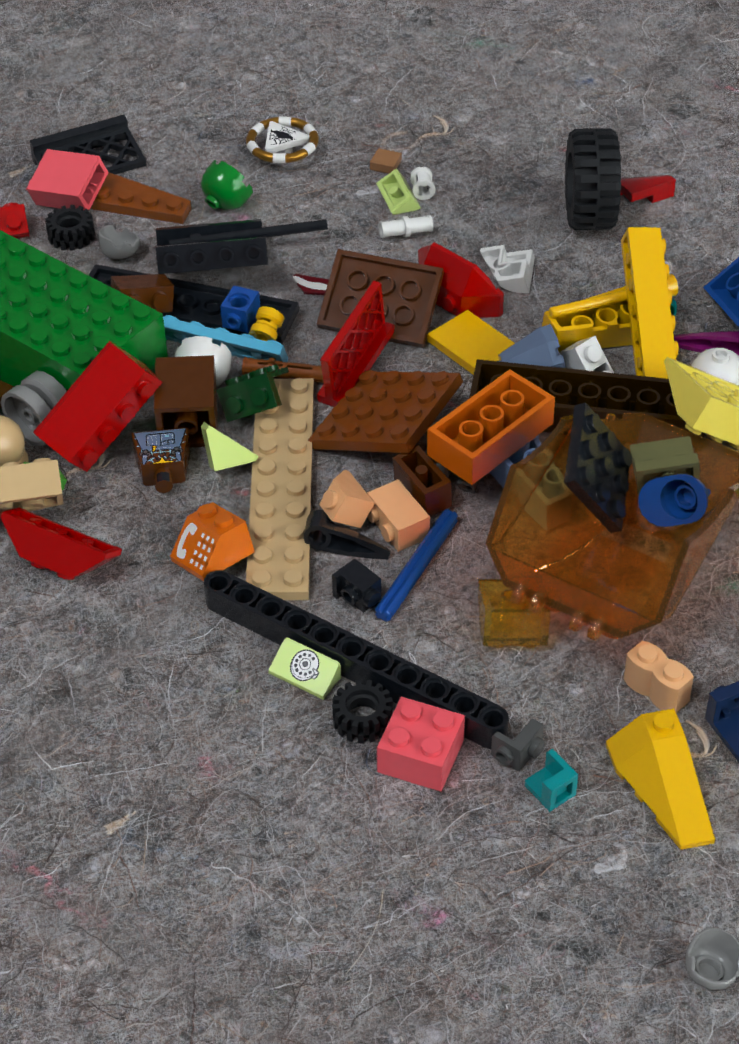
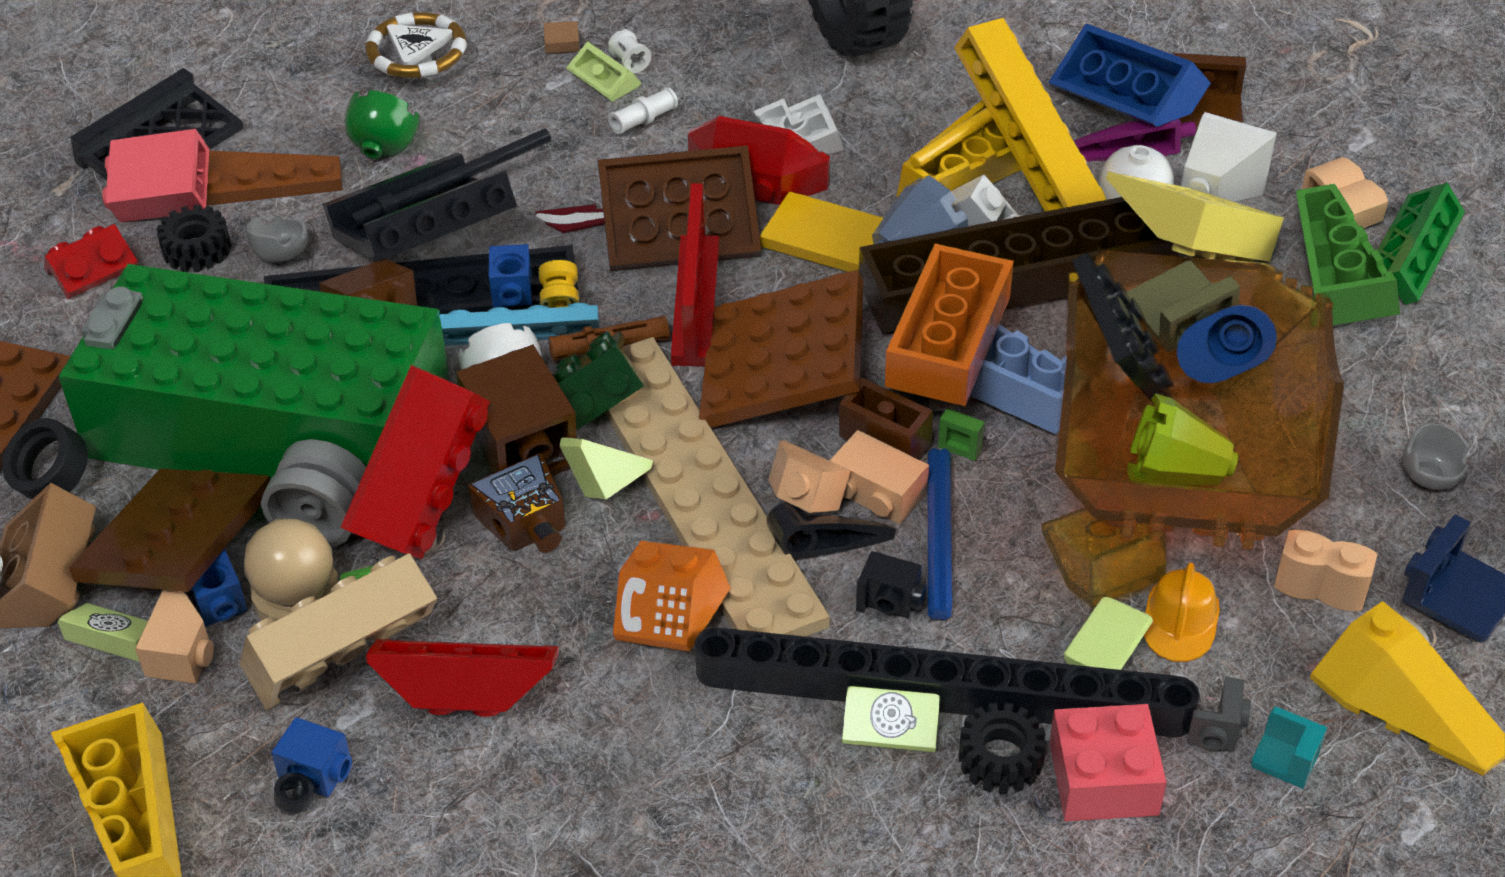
camera: 25 degrees left, 0 degrees up
none -> bright green plate [938,408,985,461]
none -> yellowish green slope [1064,597,1153,670]
none -> lime cone [1127,393,1238,487]
none -> light orange piece [1143,562,1220,662]

